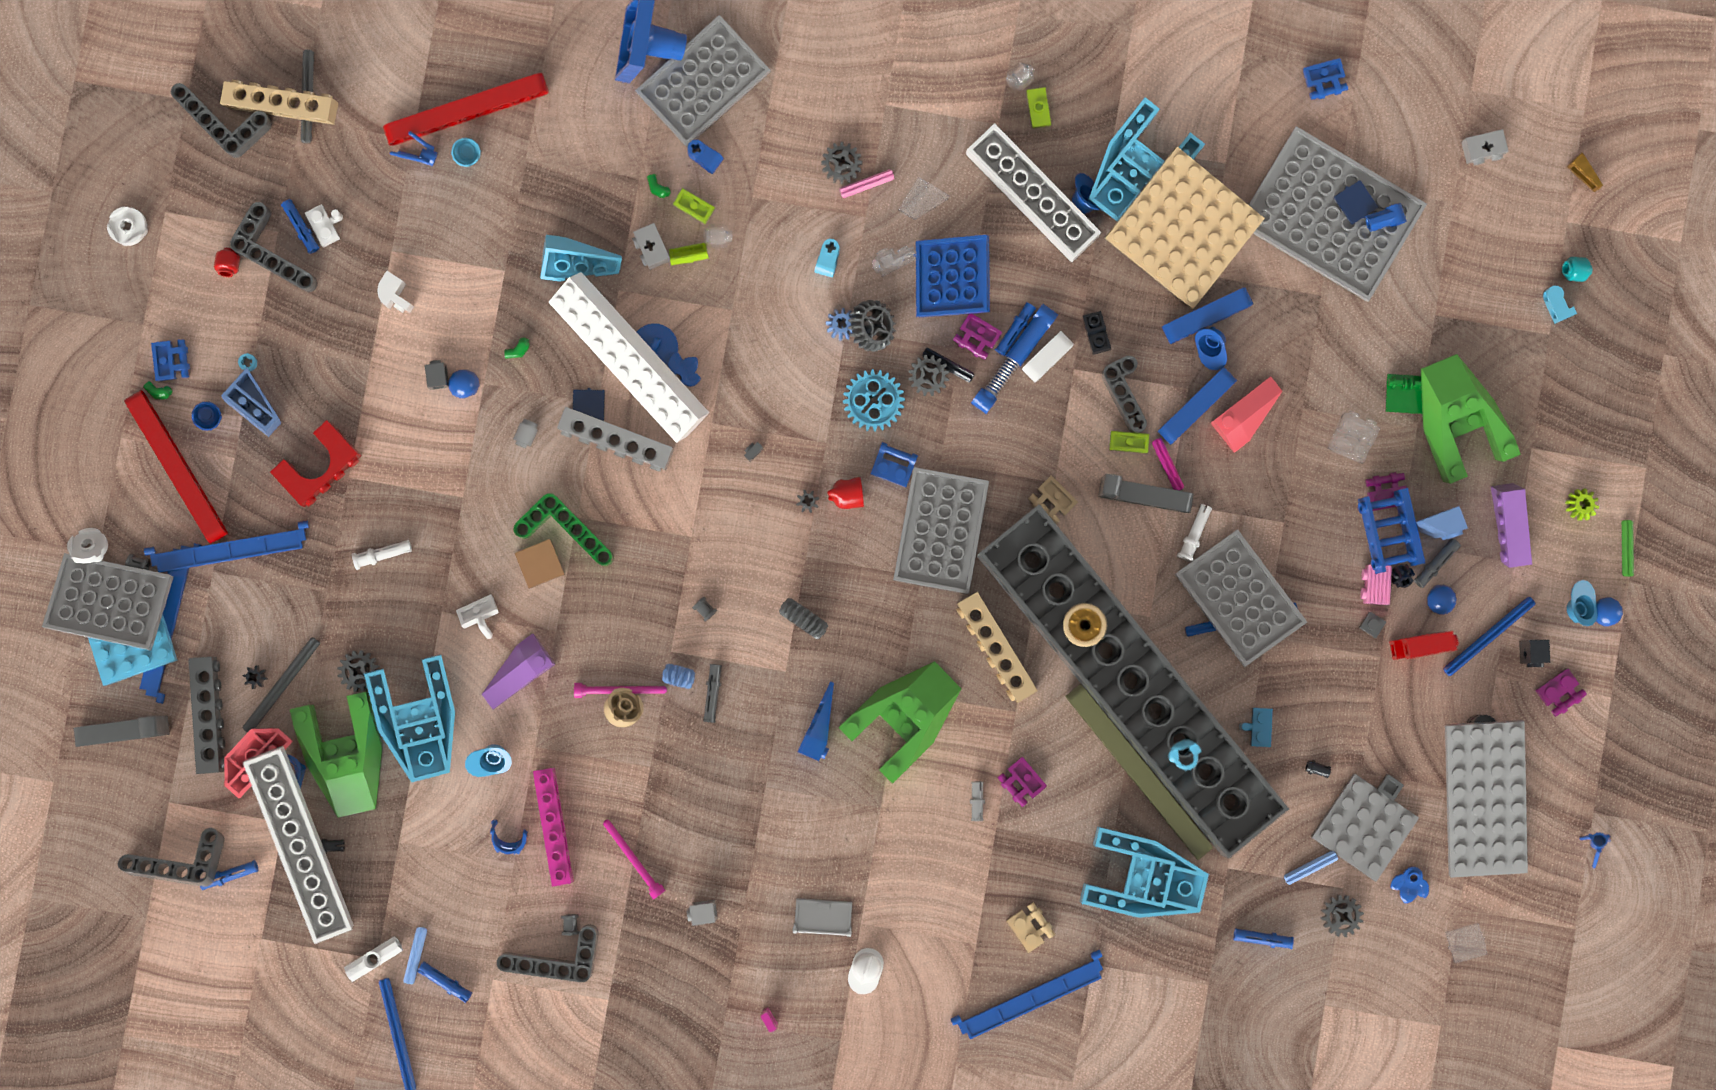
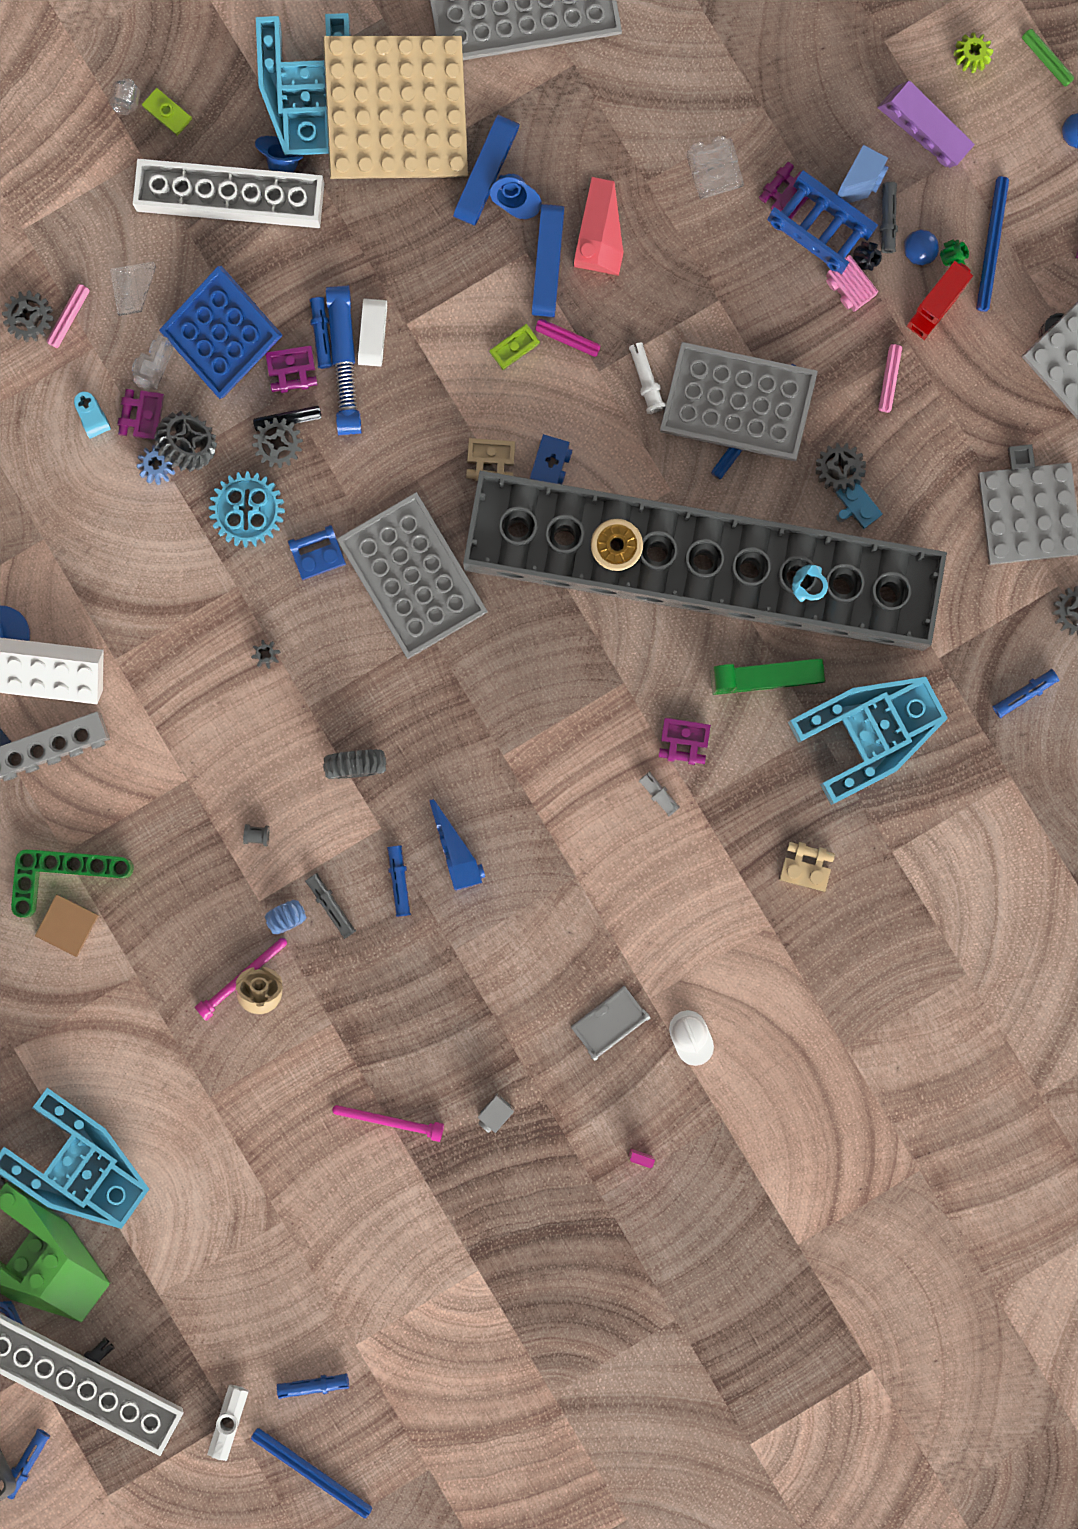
camera: 45 degrees left, 0 degrees up
light blue axle [403,927,427,984] -> none
white plate [456,594,499,639] -> none
piece [465,744,512,777] -> none
medium lavender wedge [482,634,556,710] -> none
blue helmet [490,820,528,855] -> none
dark grey beam [496,924,599,983] -> none
dark pink brick [533,767,574,887] -> none
dark grey bush [561,914,579,935] -> none
blue plate [667,352,701,387] -> none
dark grey plate [744,442,763,462] -> none
red piece [827,477,864,509] -> none
bright green wedge [839,661,961,784] -> none
blue piece [950,950,1103,1039] -> none
tan brick [956,592,1038,703] -> none
olive beam [1065,684,1213,860] -> none
black slope [1082,311,1111,355] -> none
dark grey beam [1098,474,1194,513] -> none
dark grey beam [1101,355,1147,433] -> none
light blue axle [1284,851,1338,885] -> none
black pin [1305,759,1331,778] -> none
dark grey plate [1359,612,1386,638] -> none
green hinge [1385,374,1423,414] -> none
bright green wedge [1421,354,1521,484] -> none
black brick [1519,639,1551,667] -> none
dark azure piece [1566,580,1598,626] -> none
none -> magenta plate [117,389,164,441]
none -> blue pin [387,845,411,917]
none -> blue brick [530,434,573,485]
none -> green beam [710,659,826,695]
none -> dark grey gear [815,443,866,493]
none -> bright pink axle [878,344,902,413]
none -> green gear [940,239,969,266]

